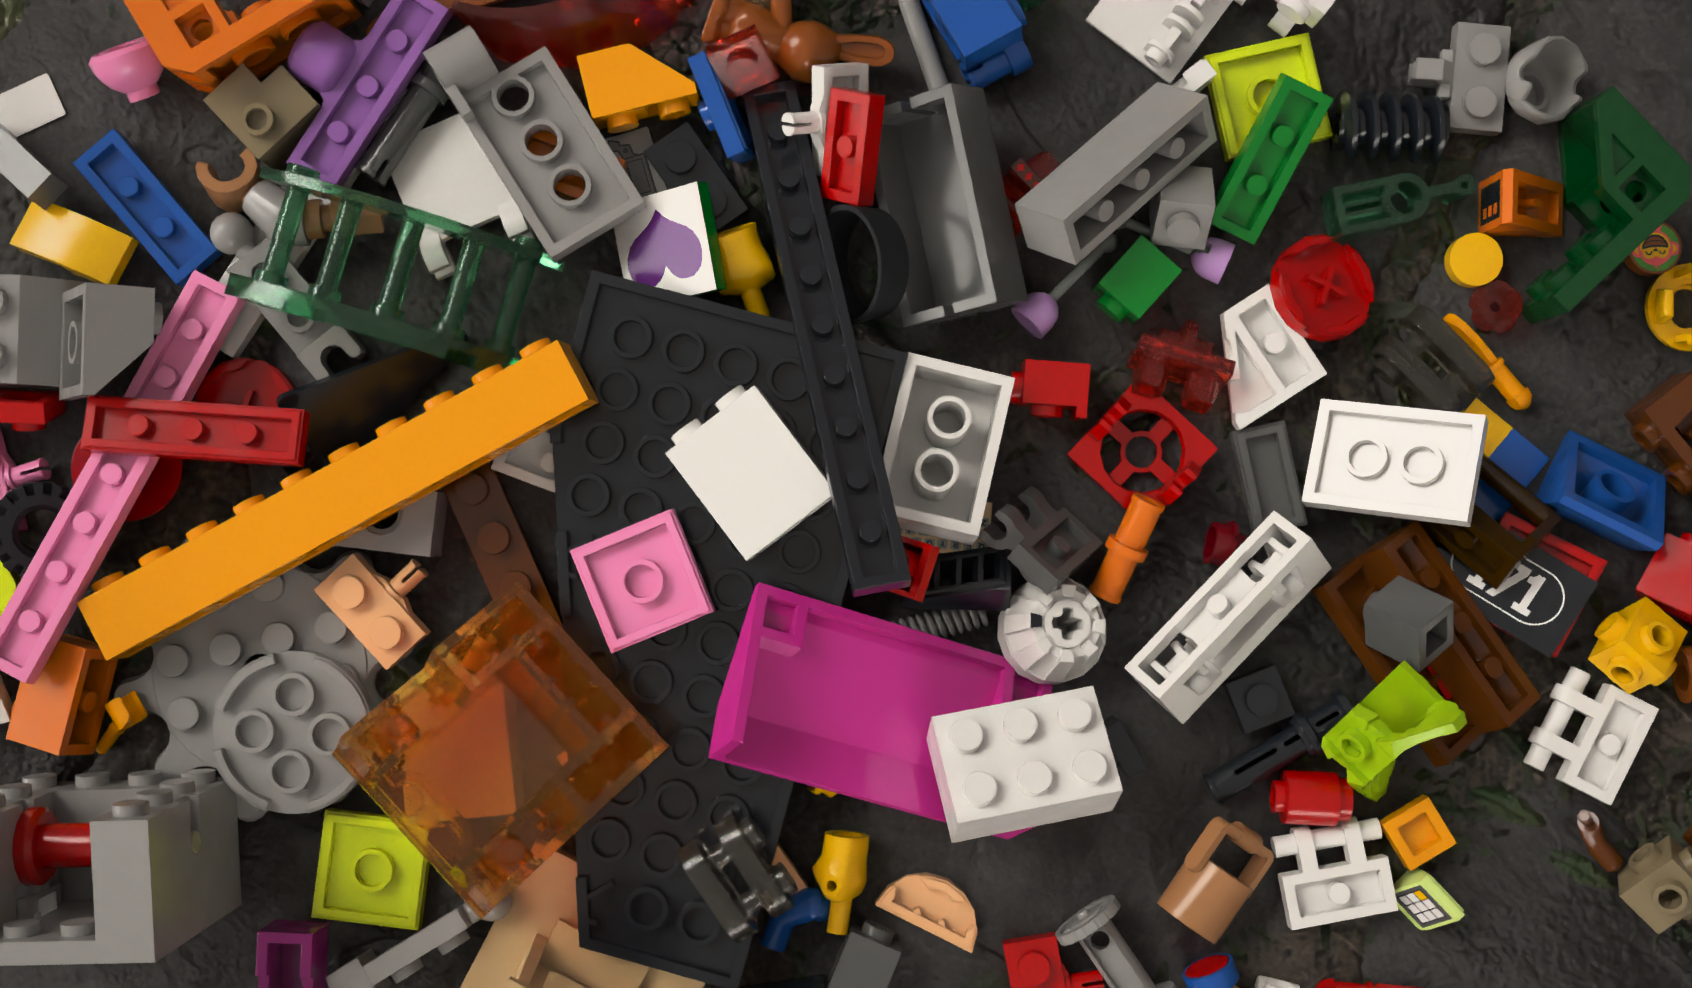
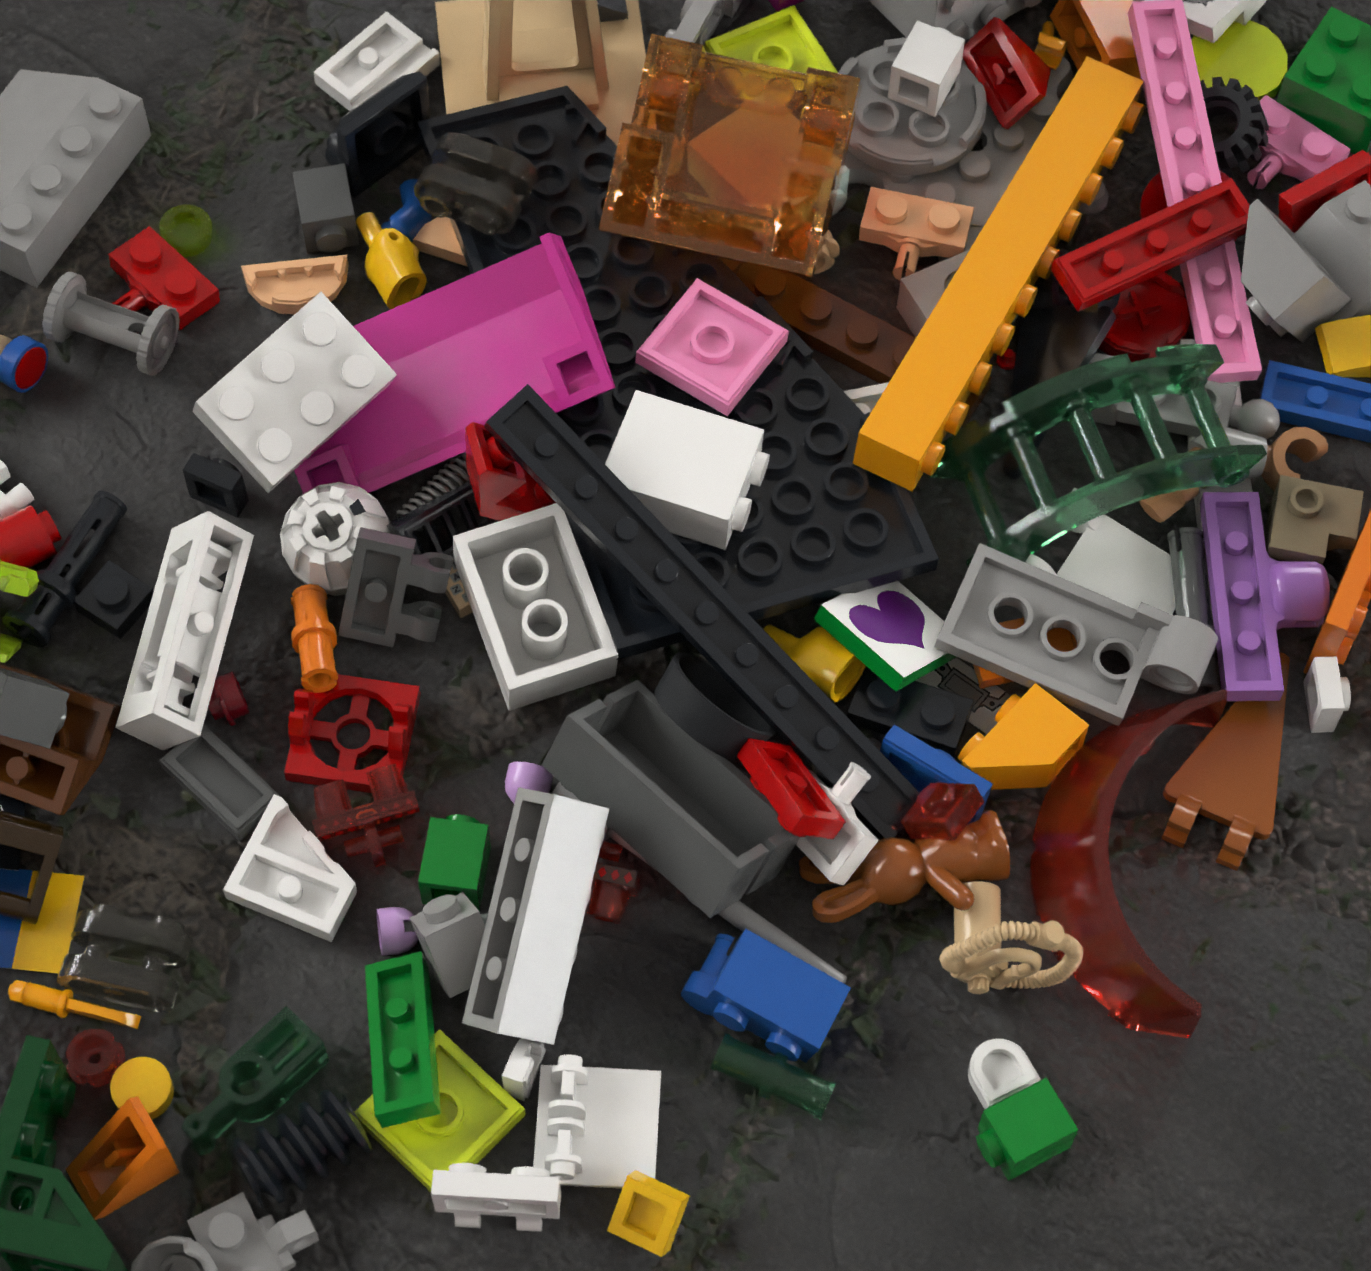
camera: 145 degrees right, 25 degrees down
red brick [1009,359,1091,421] -> none
medium nougat piece [1157,816,1274,944] -> none
red tile [1270,234,1375,342] -> none
white plate [1302,399,1489,527] -> none
none -> white brick [888,21,965,117]
none -> red slope [962,17,1051,130]

